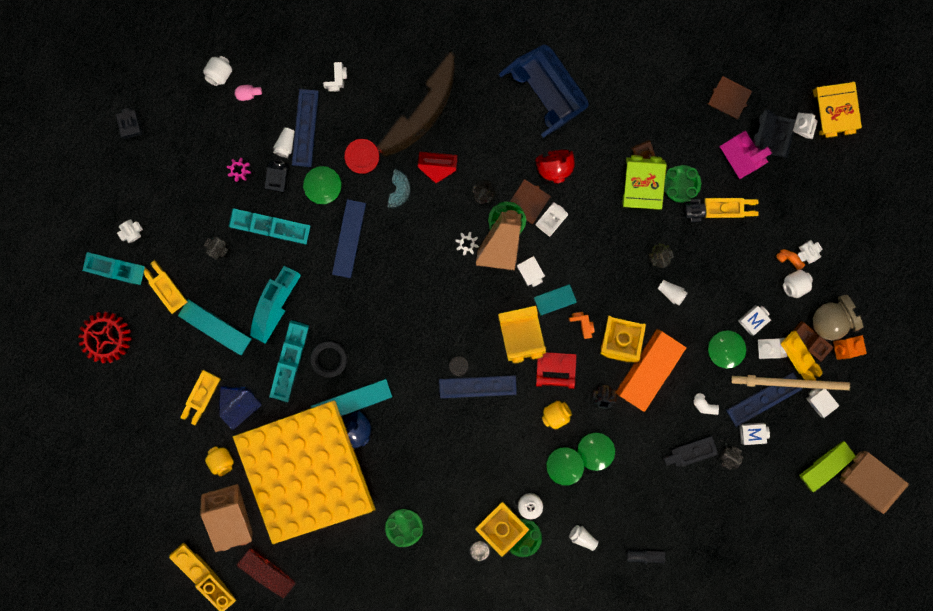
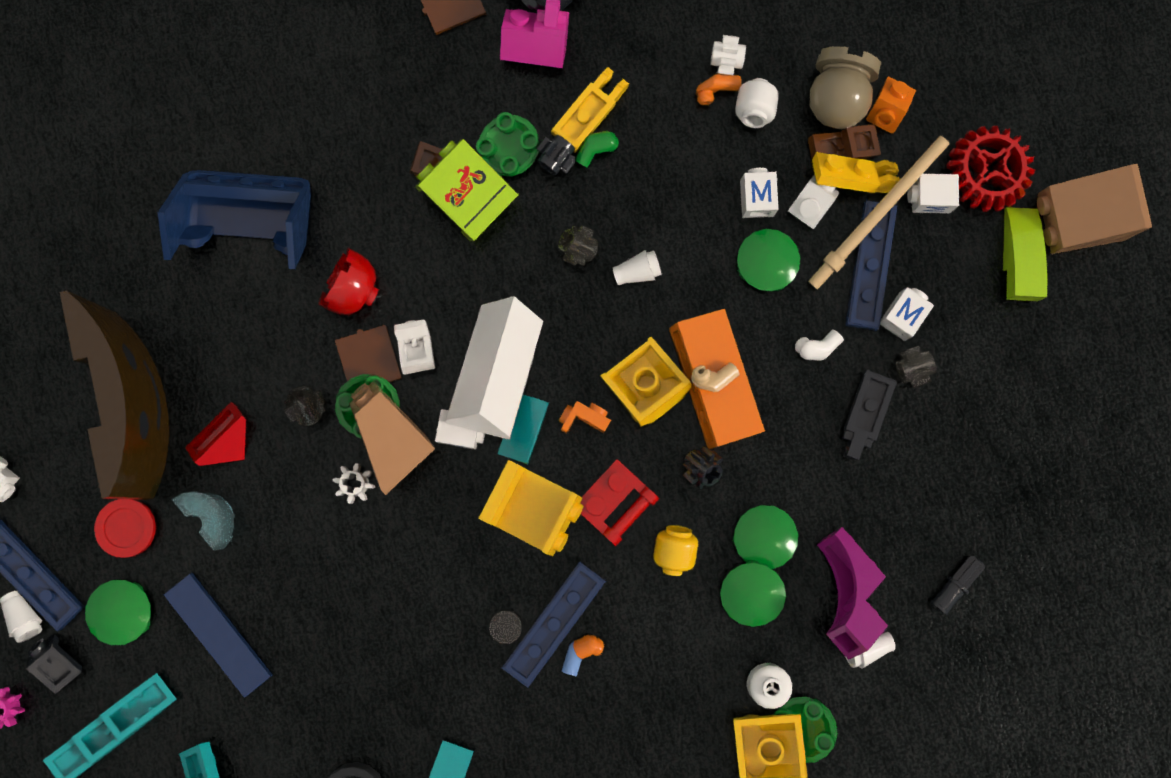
camera: 60 degrees left, 5 degrees down
none -> white slope [446,296,543,439]
none -> arm [562,635,604,676]
none -> green arm [574,131,619,168]
none -> tan arm [691,362,740,392]
none -> magenta arch [817,527,888,660]
none -> red gear [946,125,1035,212]

